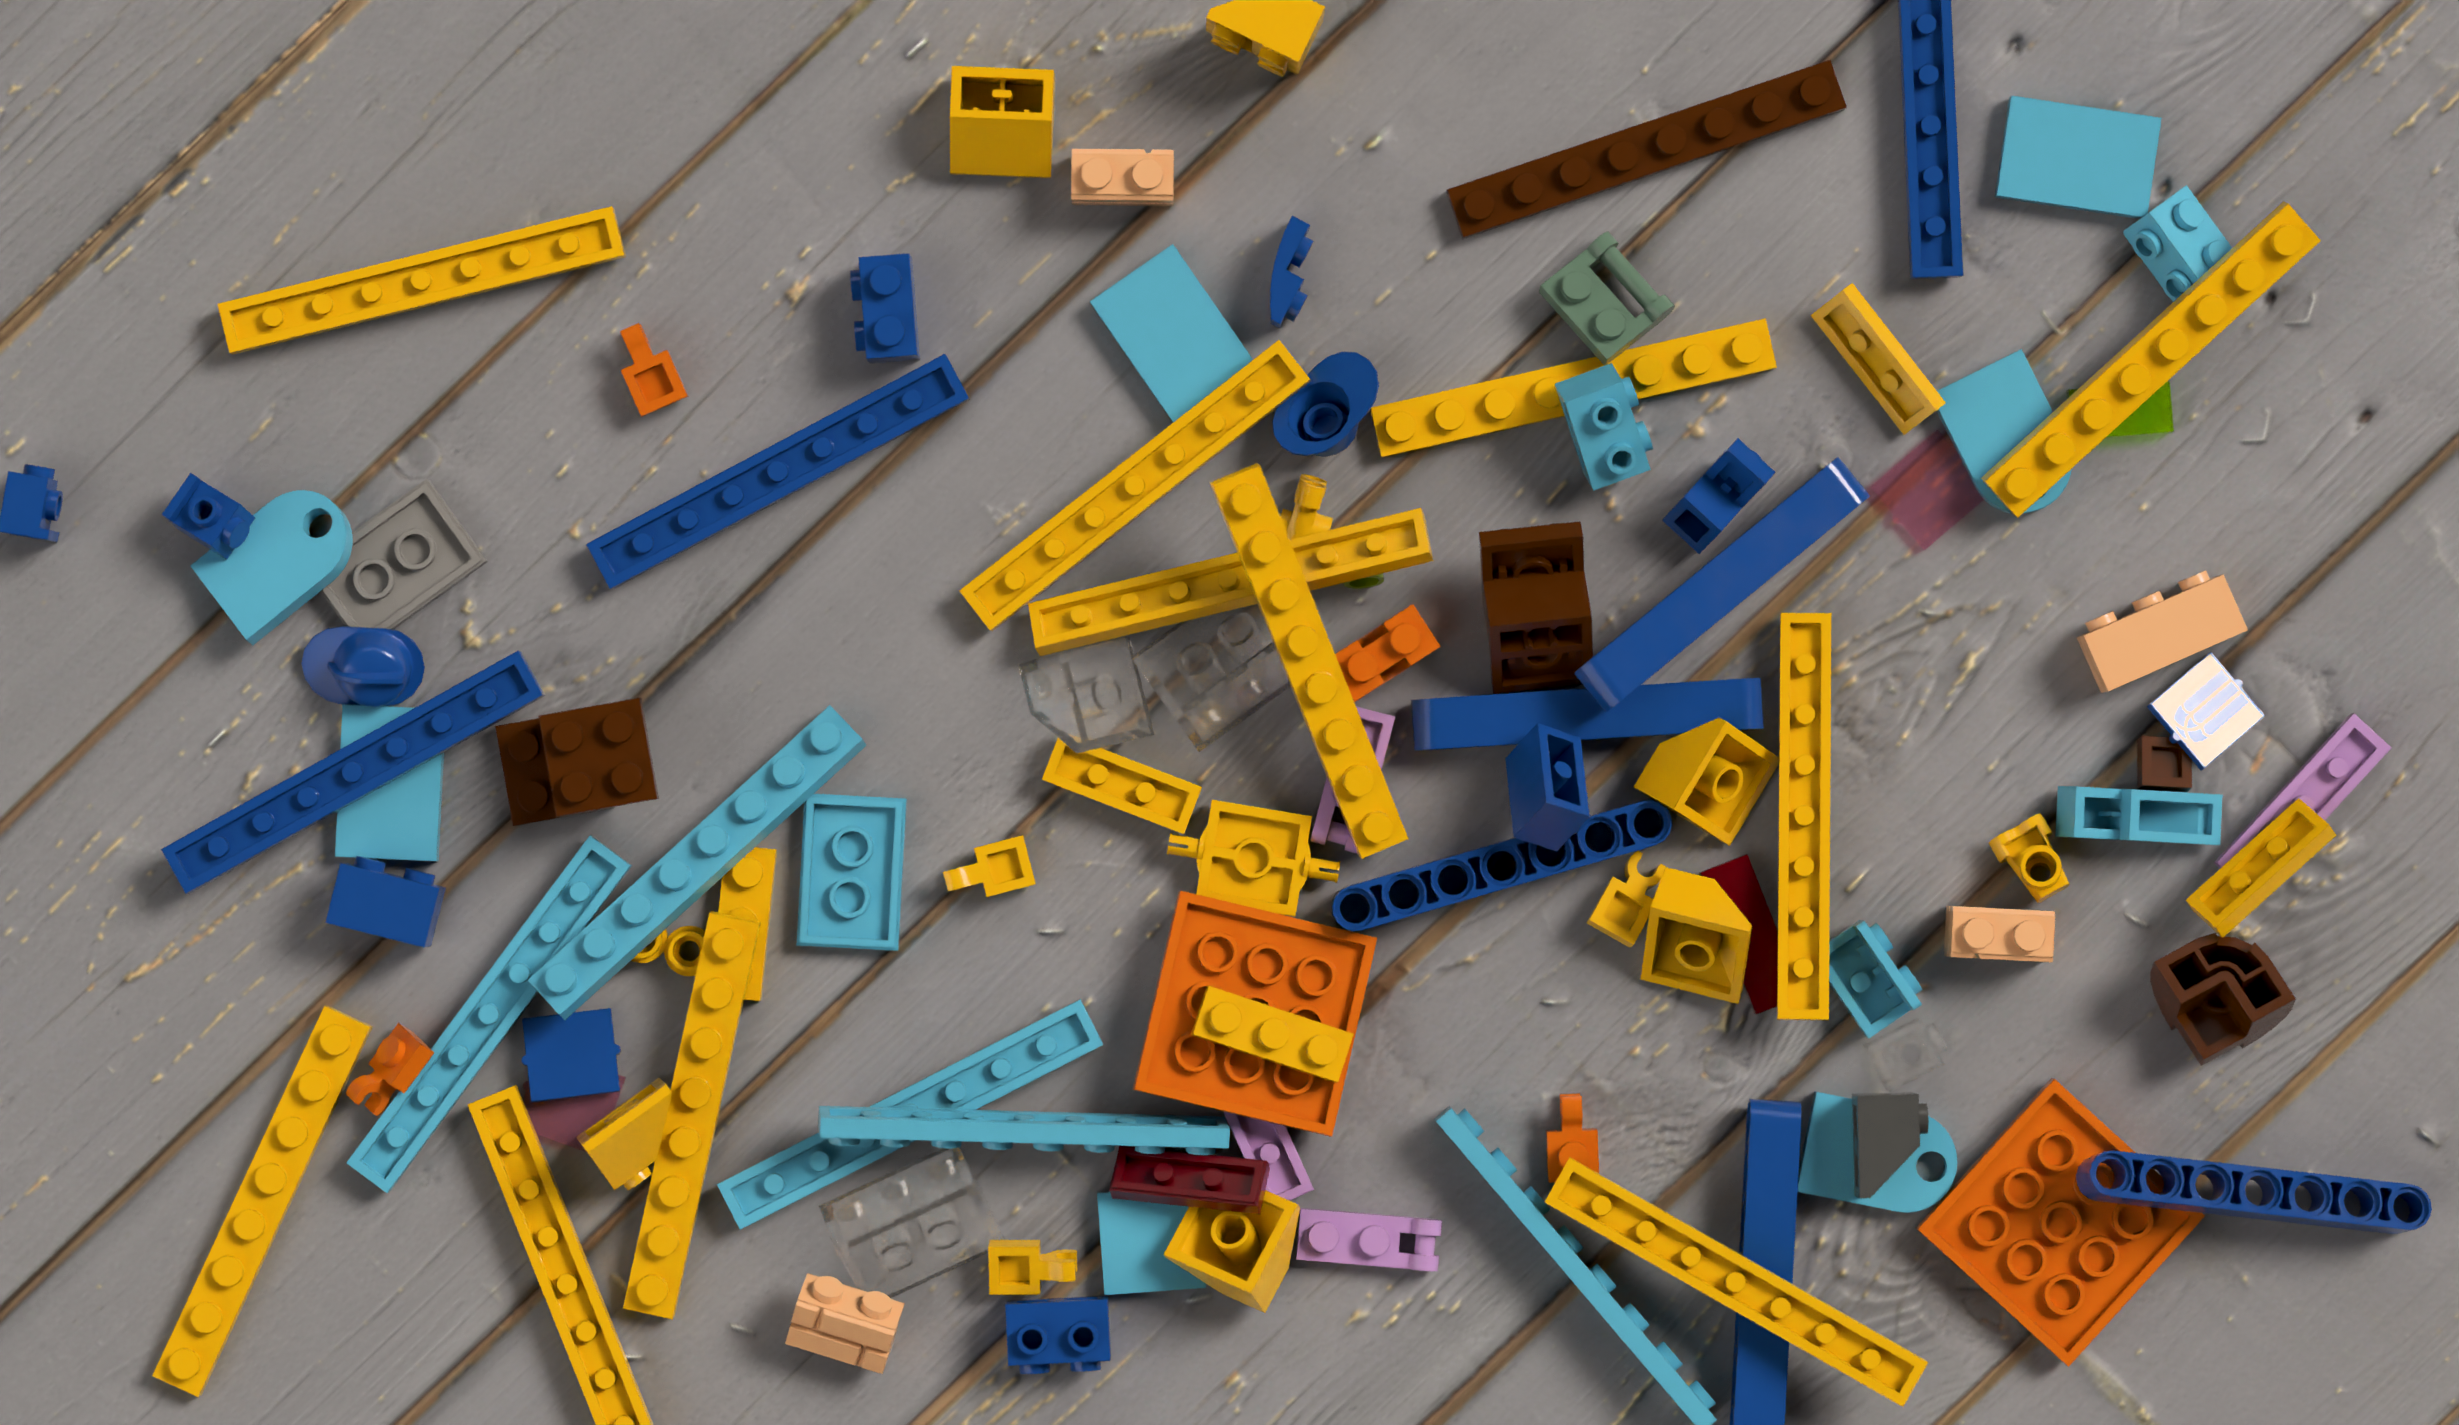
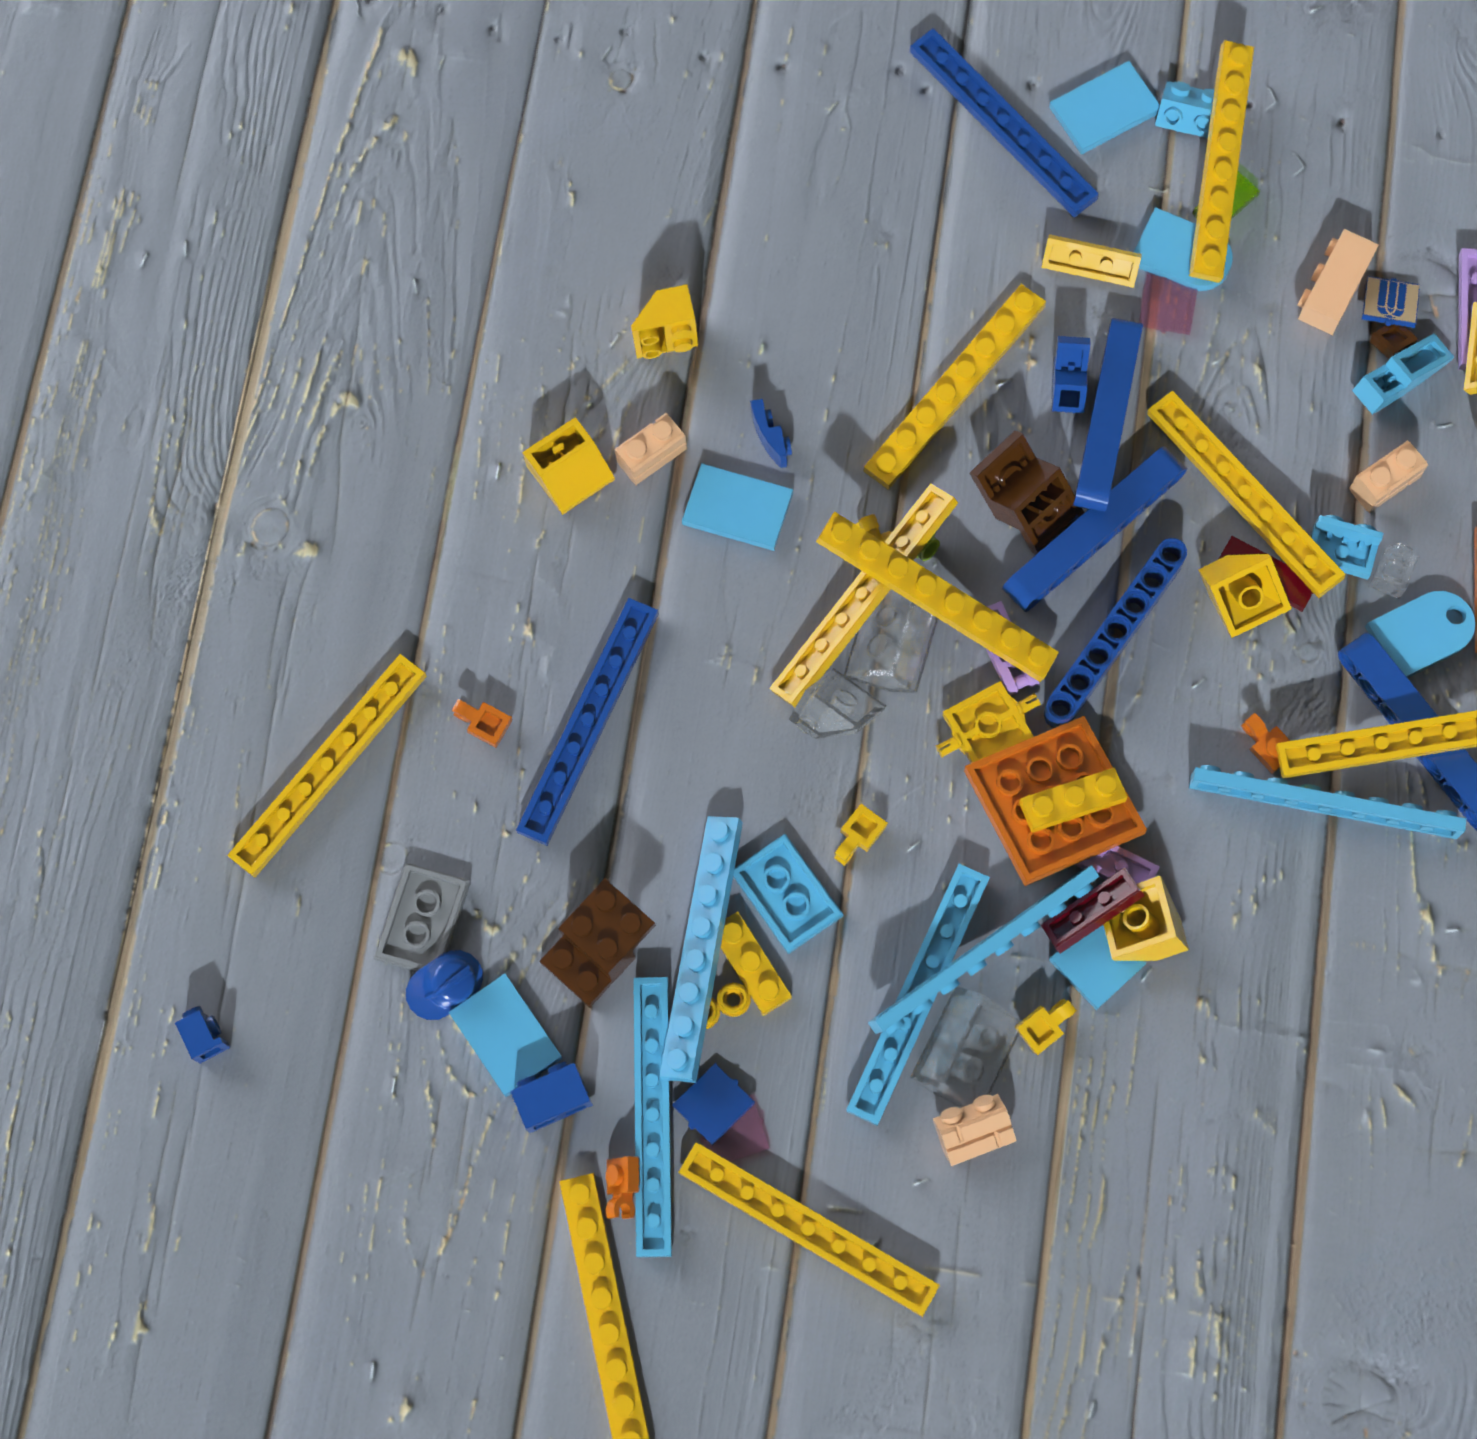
camera: 25 degrees left, 15 degrees down
blue plate [161,650,545,894] -> none
blue brick [162,473,255,559] -> none
medium azure tile [190,490,353,645] -> none
yellow slope [576,1078,672,1191] -> none
yellow plate [623,911,761,1319] -> none
blue brick [850,253,920,364] -> none
yellow plate [959,340,1311,631] -> none
blue brick [1005,1296,1111,1374] -> none
yellow plate [1042,732,1202,834] -> none
blue piece [1272,352,1379,457] -> none
lavender plate [1296,1208,1442,1272] -> none
orange brick [1335,604,1441,703] -> none
reddish brown plate [1446,60,1847,239] -> none
blue brick [1505,723,1590,851] -> none
sand green plate [1539,231,1675,366] -> none
medium azure brick [1554,363,1653,491] -> none
yellow plate [1586,851,1666,948] -> none
yellow slope [1634,717,1779,846] -> none
dark grey slope [1852,1092,1929,1198] -> none
yellow plate [1988,813,2070,903] -> none

